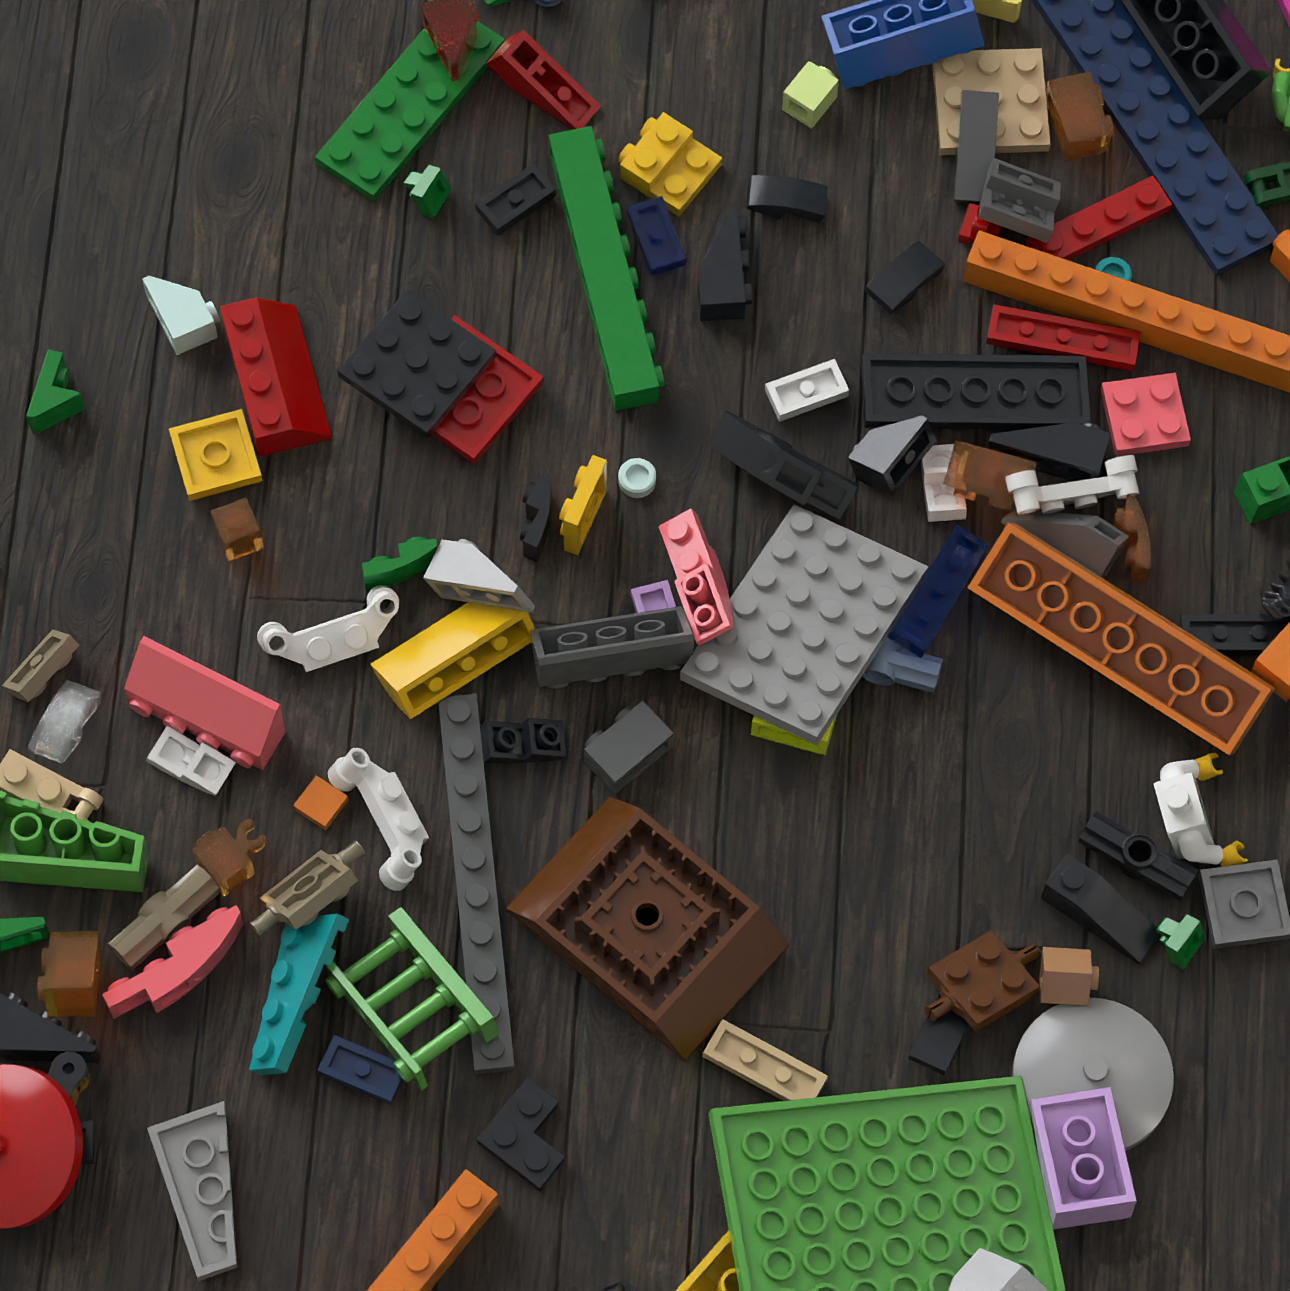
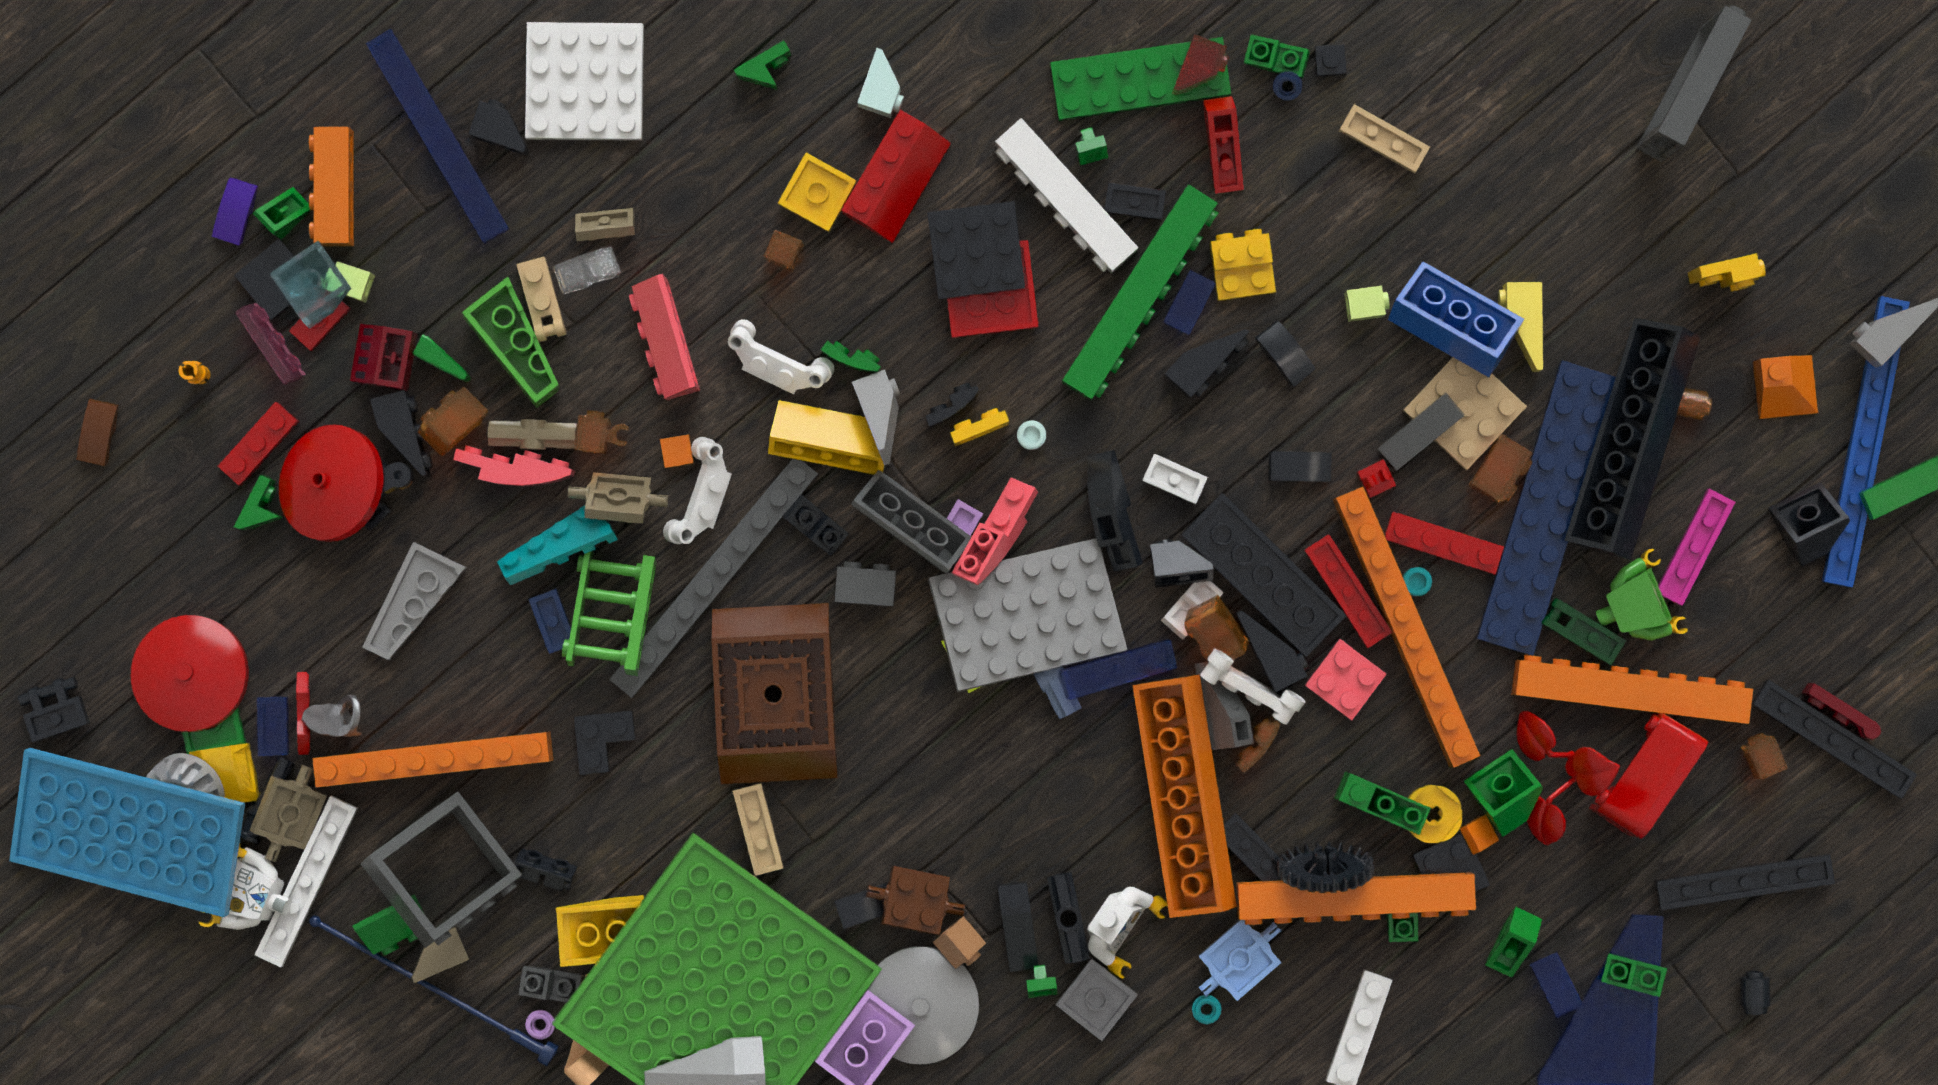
camera: 55 degrees right, 20 degrees up
white slope [146,726,236,796] -> none
dark grey slope [979,157,1061,243] -> none
none -> white brick [995,118,1138,274]

